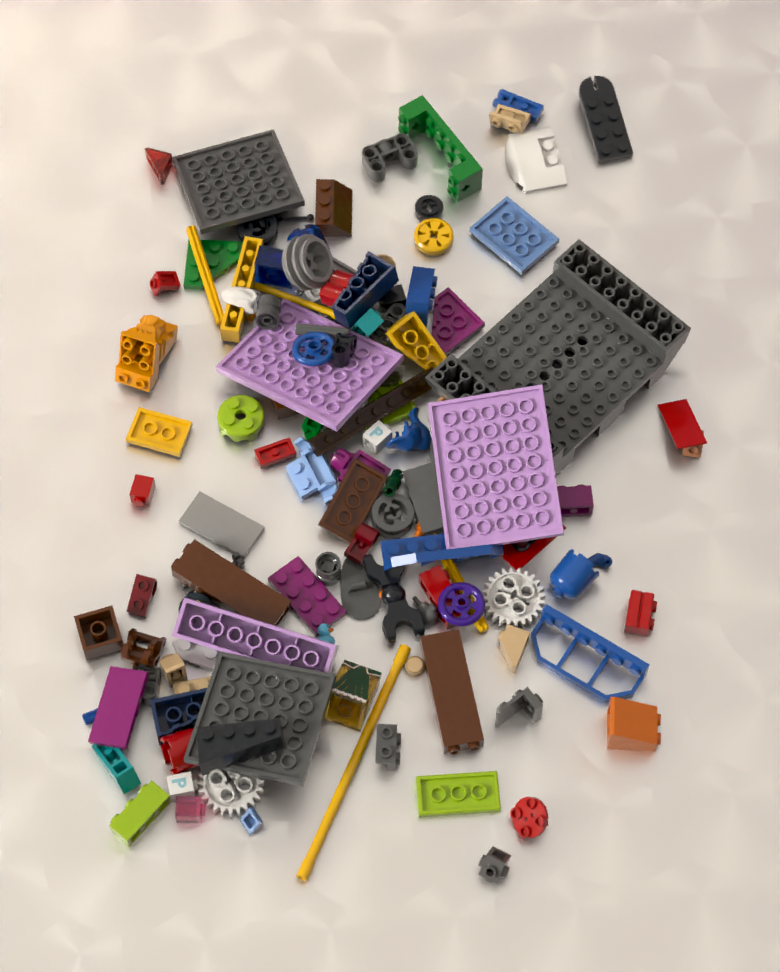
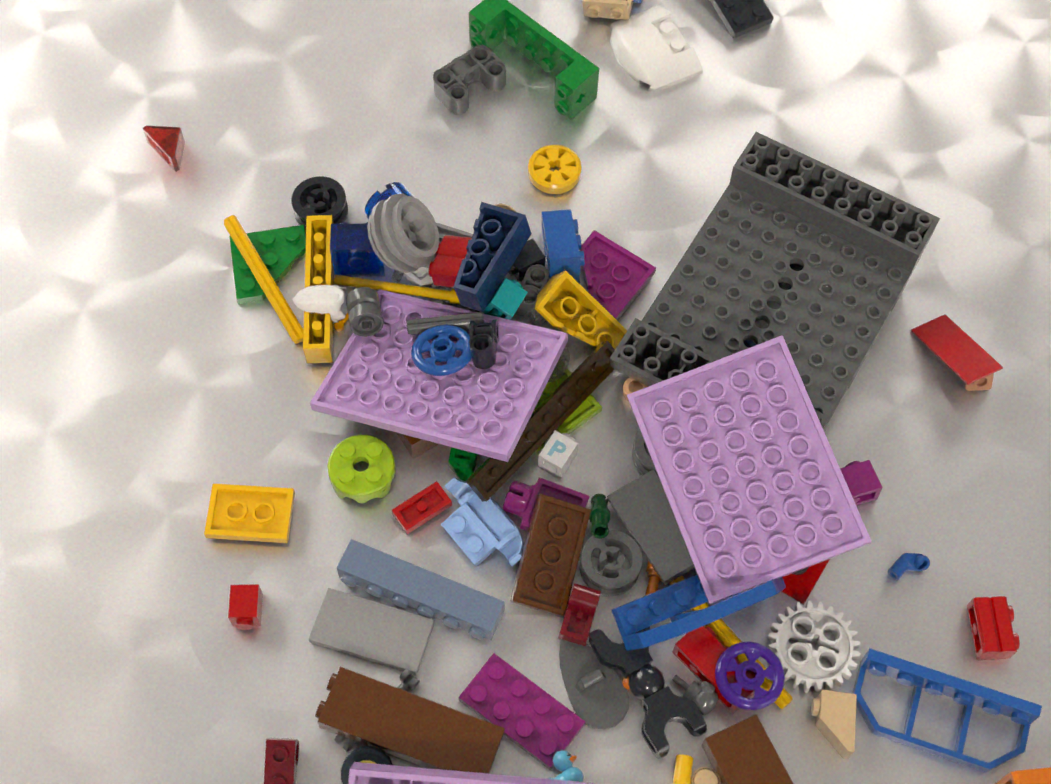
camera: 15 degrees left, 0 degrees up
light orange brick [115,315,178,392] -> none
red bracket [150,271,181,296] -> none
dark grey plate [172,129,305,235] -> none
black hinge [276,214,314,224] -> none
reddish brown slope [315,179,352,237] -> none
dark grey wheel [315,552,341,586] -> none
blue piece [385,407,432,452] -> none
black gear [415,195,444,220] -> none
medium blue plate [469,196,559,275] -> none
blue cylinder [550,549,599,600] -> none
none -> sand blue brick [337,539,505,640]

